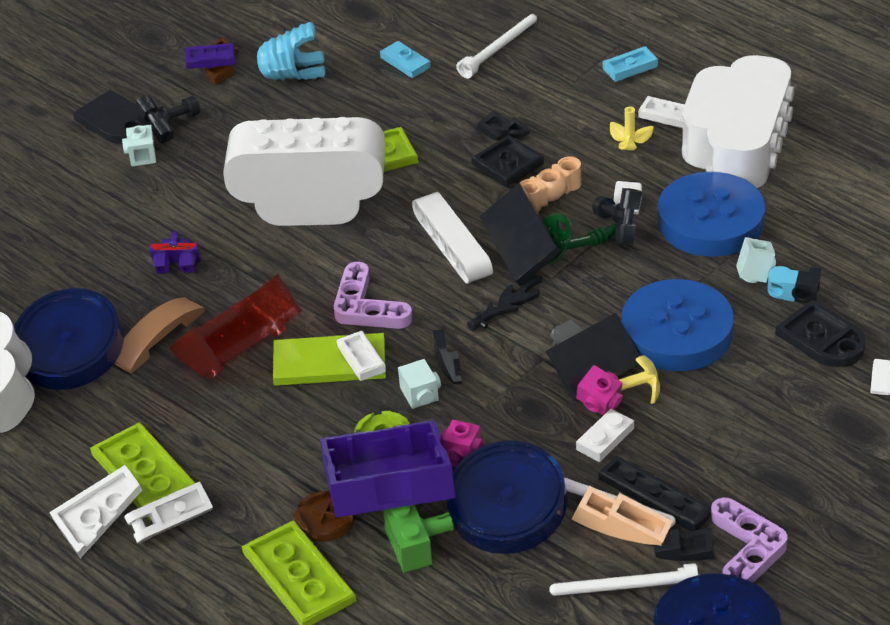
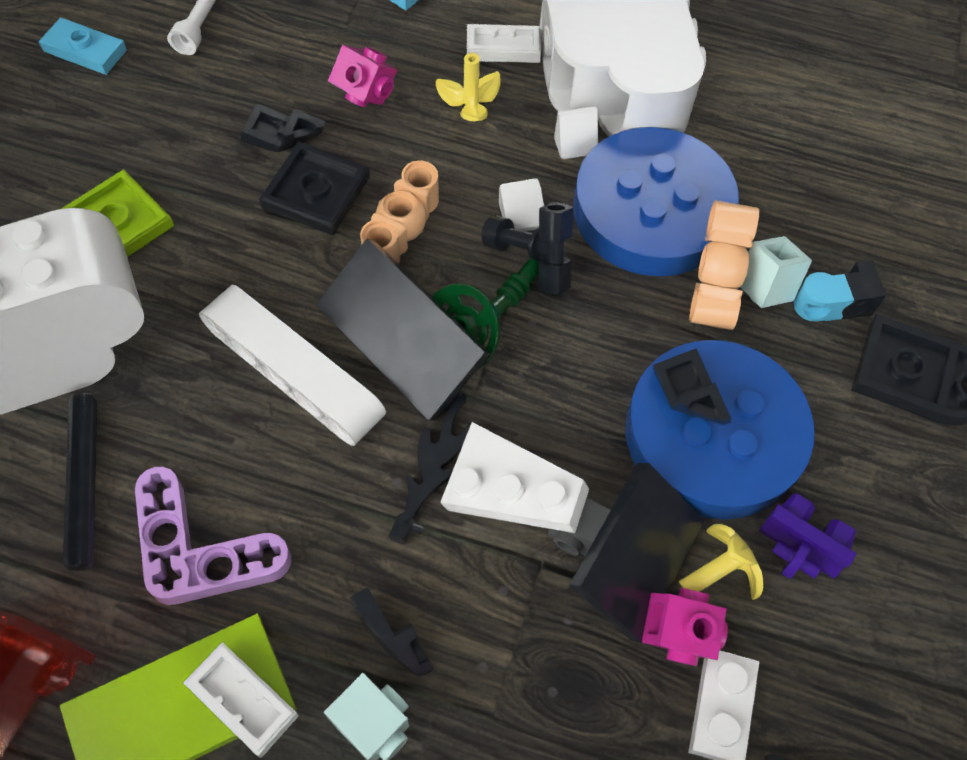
camera: 30 degrees left, 20 degrees up
none -> black axle [62,393,97,571]
none -> dark pink brick [328,45,397,107]
none -> white wing [440,422,589,533]
none -> white slope [554,106,598,159]
none -> black slope [653,349,731,425]
none -> light nougat piece [689,200,759,330]
none -> dark purple hips [759,494,857,579]

